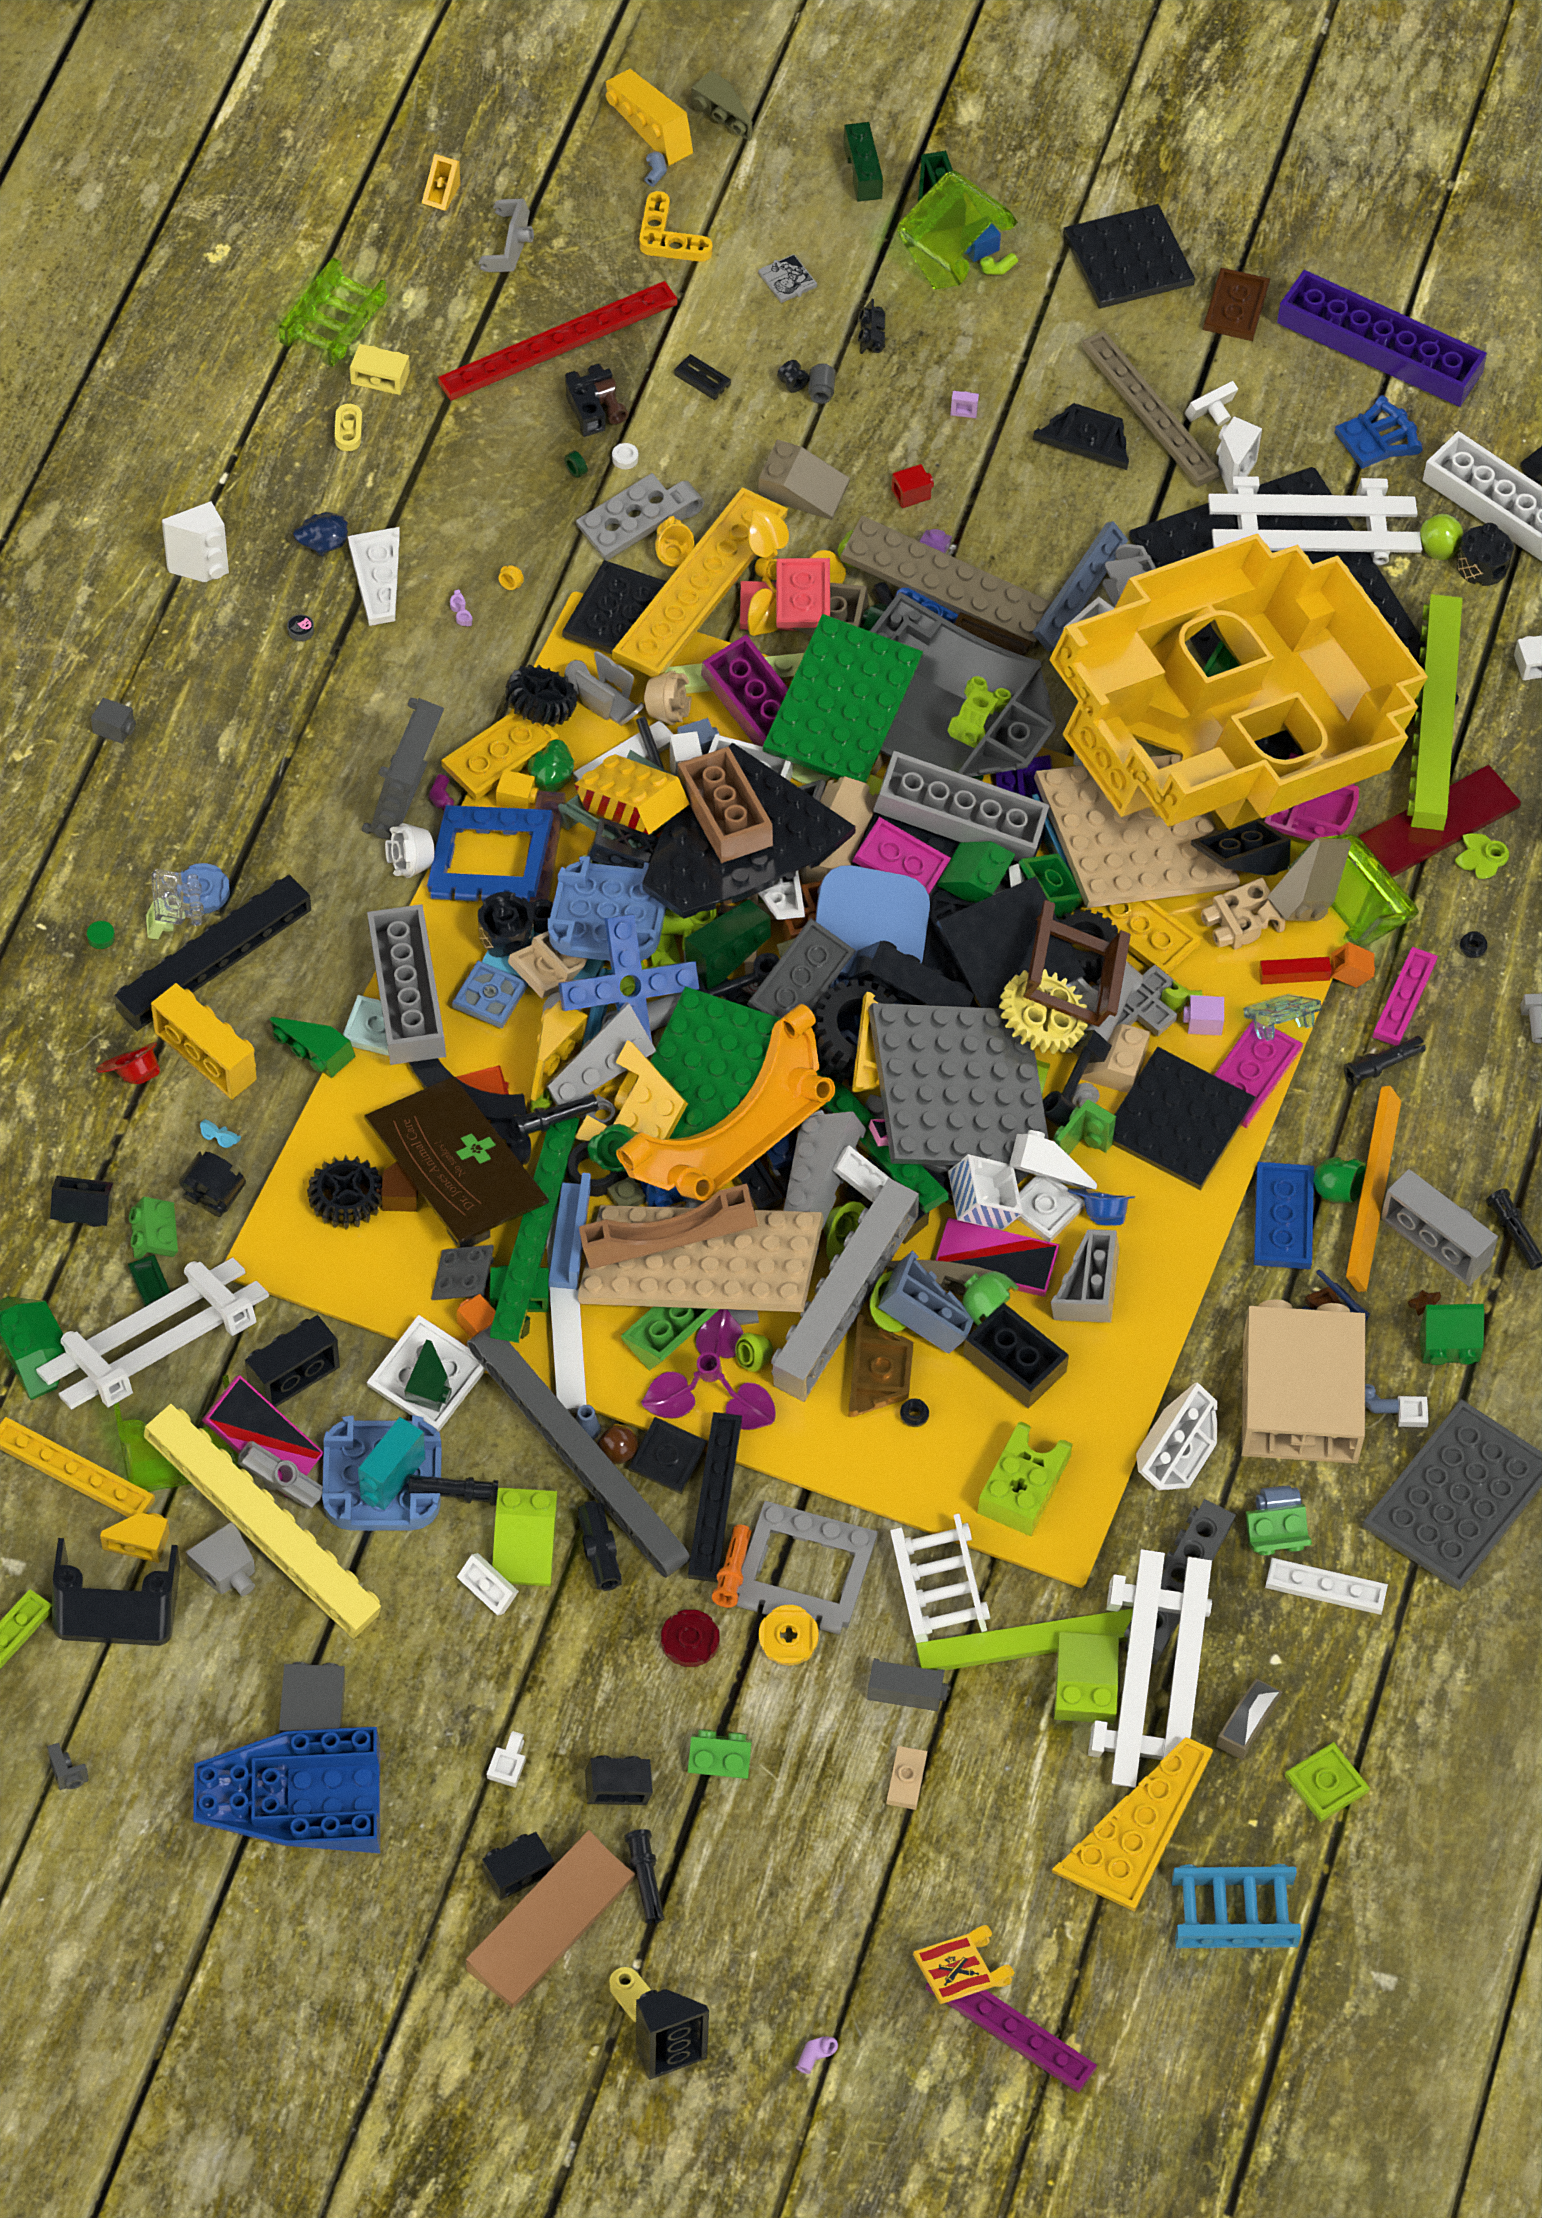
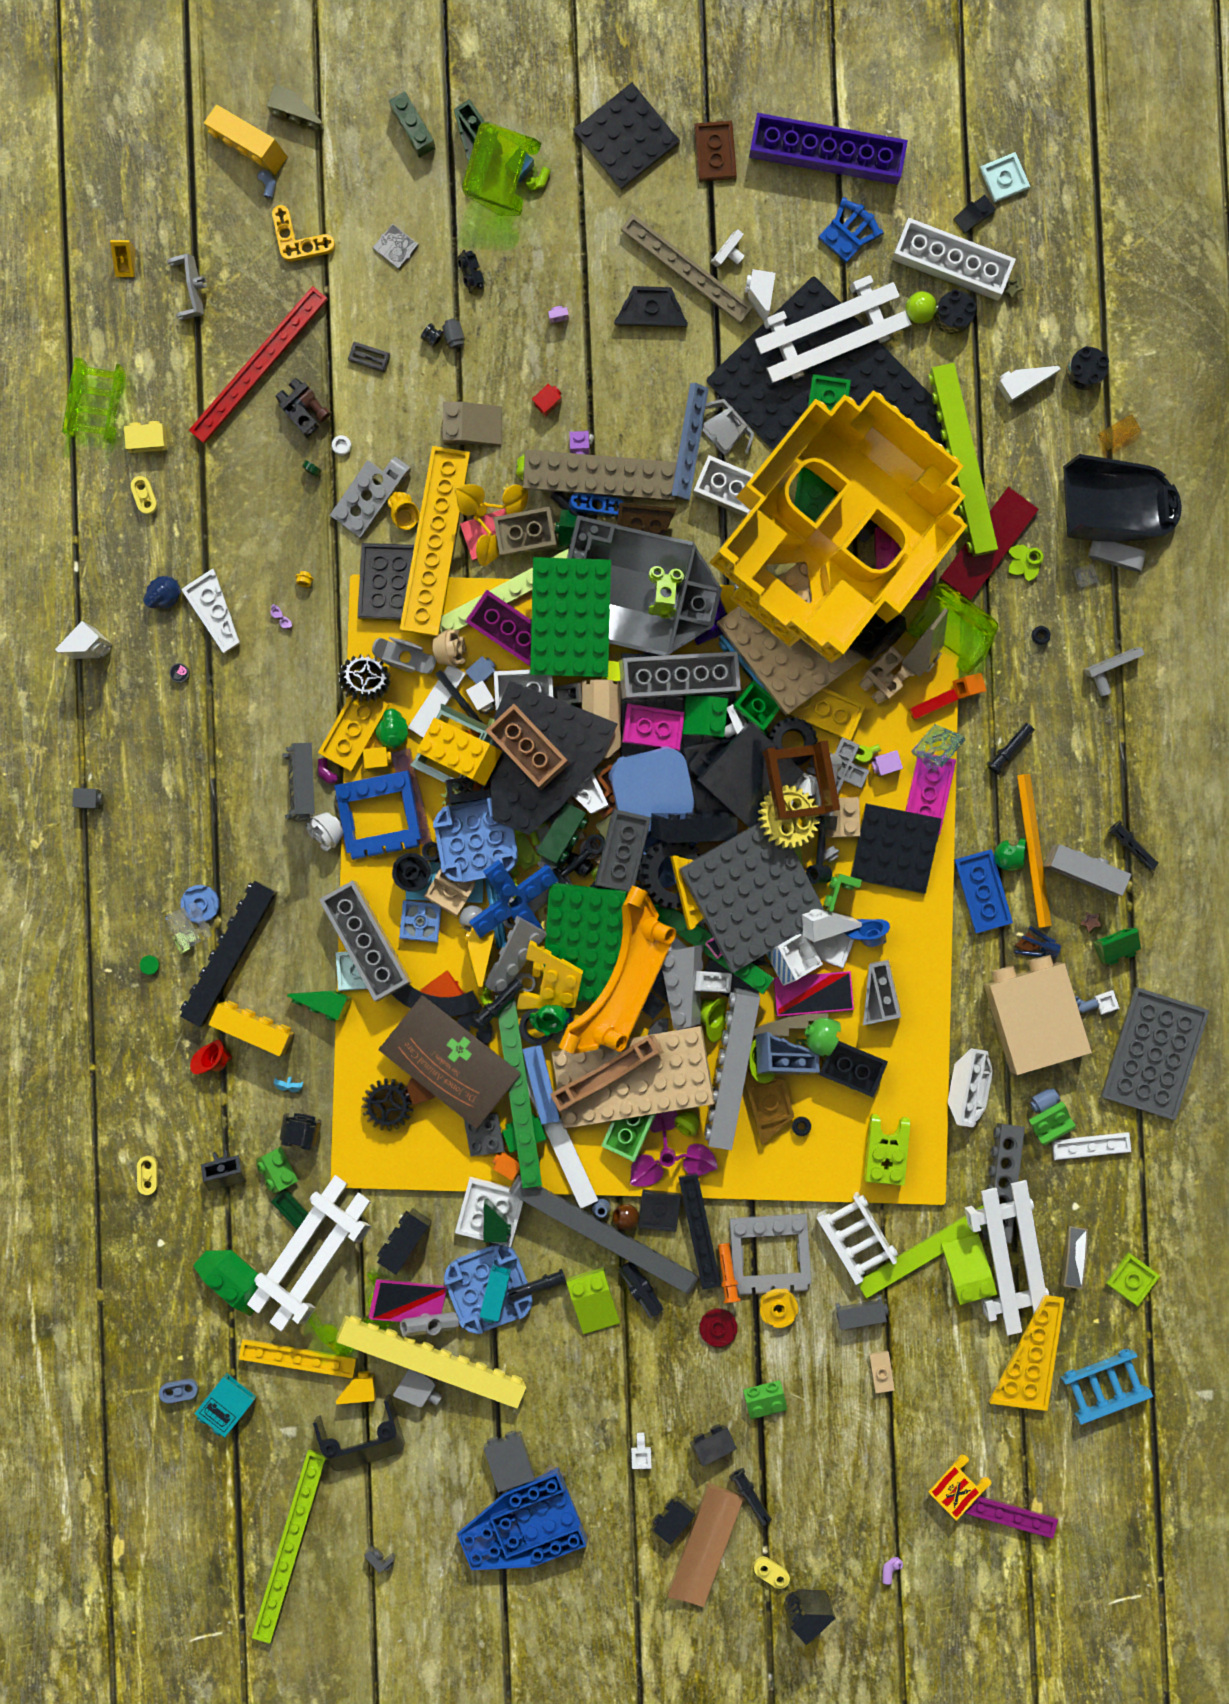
camera: 20 degrees left, 30 degrees up
white plate [457,1553,519,1615] -> none
coral tile [777,558,830,628] -> none
dark pink plate [1373,947,1438,1046] -> none

